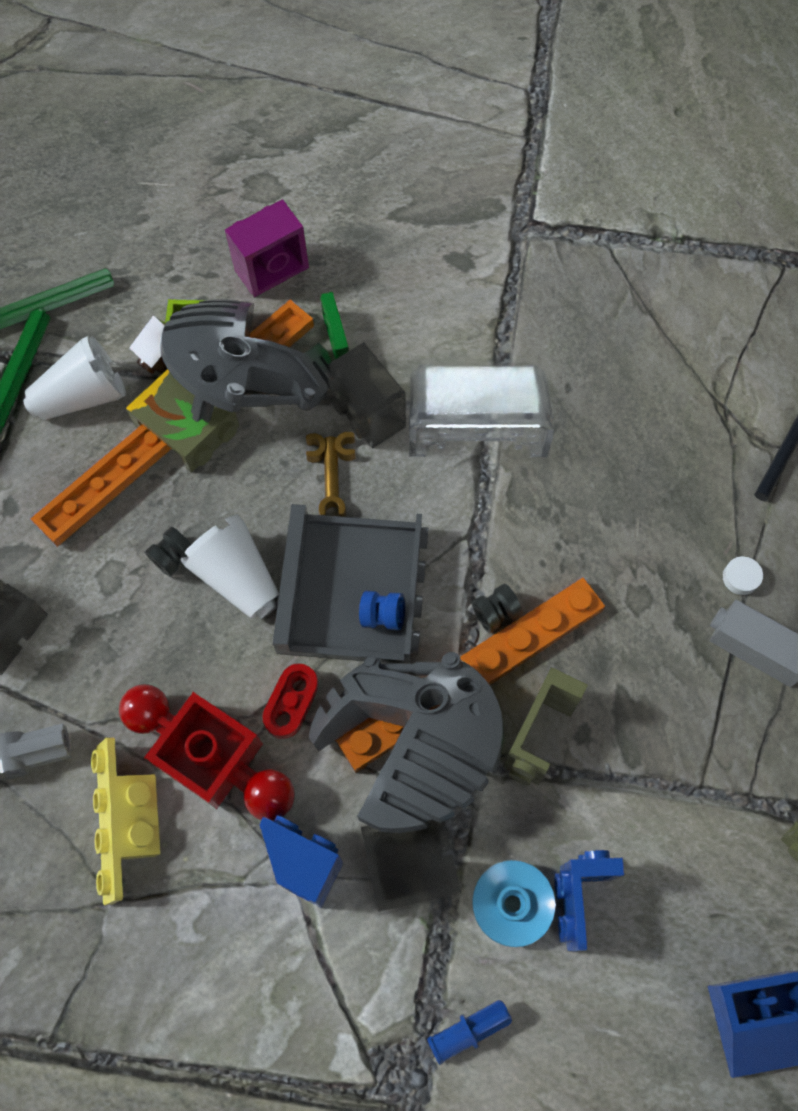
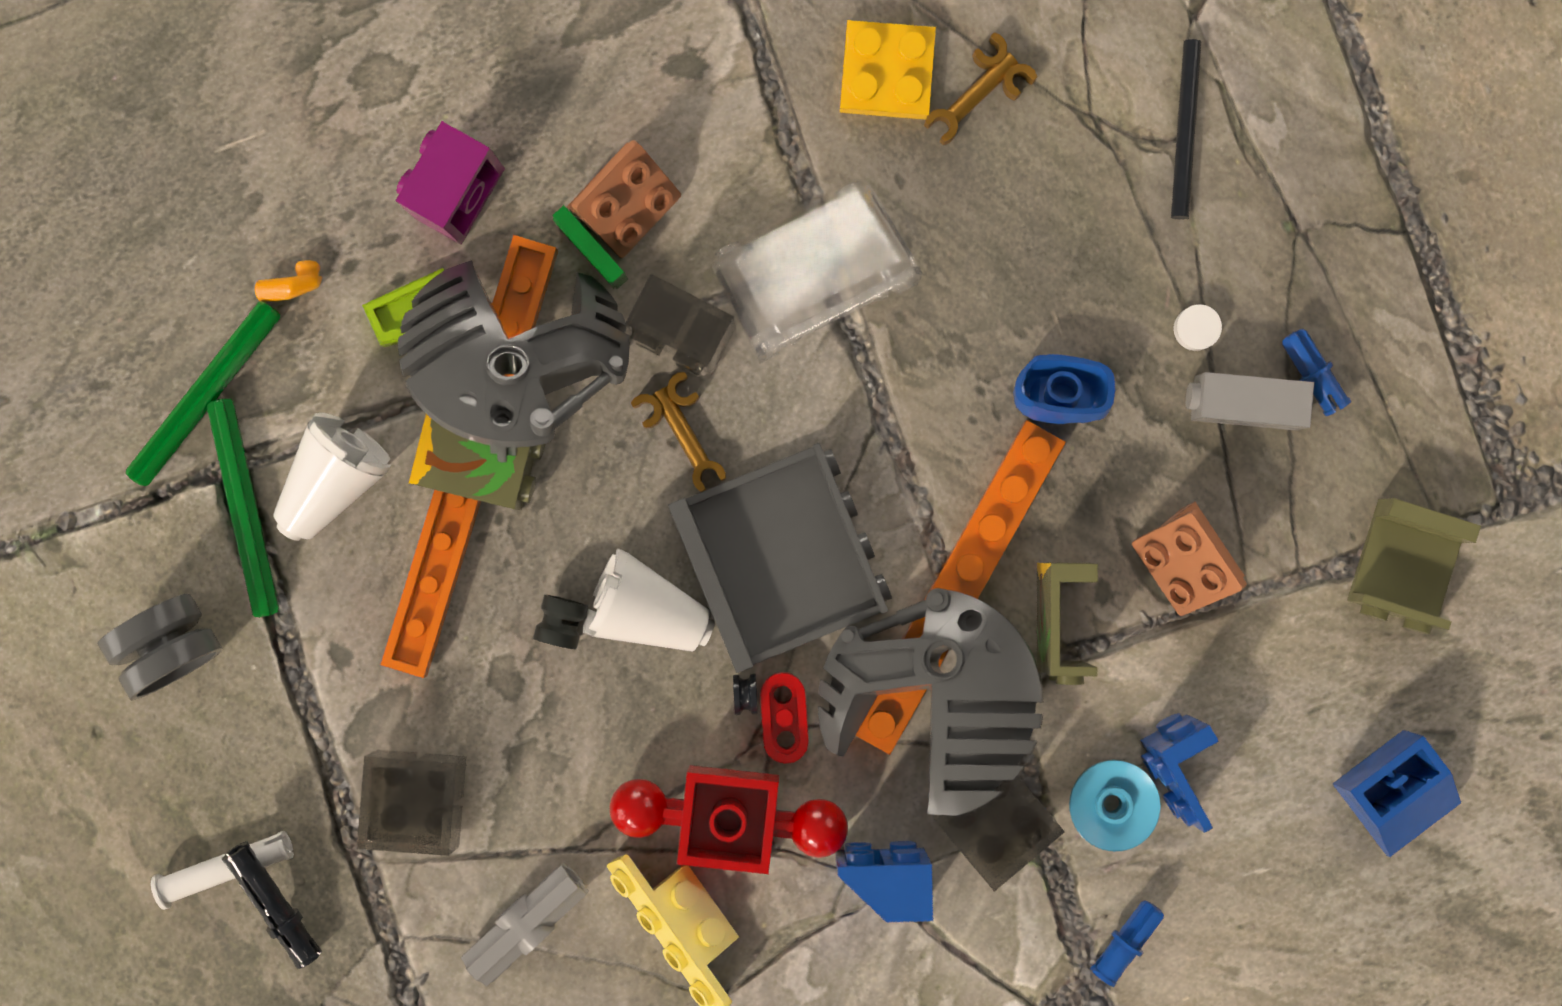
camera: 25 degrees left, 20 degrees up
brick [129,316,167,374] -> none
blue wheel [359,591,405,630] -> none
pearl dark grey wheel [472,584,523,633] -> none
none -> light orange arm [255,260,323,302]
none -> nougat bracket [567,140,681,258]
none -> black bush [733,674,758,715]
none -> yellow plate [839,20,936,120]
none -> pearl gold bar [924,32,1037,146]
none -> blue piece [1013,354,1115,424]
none -> nougat bracket [1132,502,1247,616]

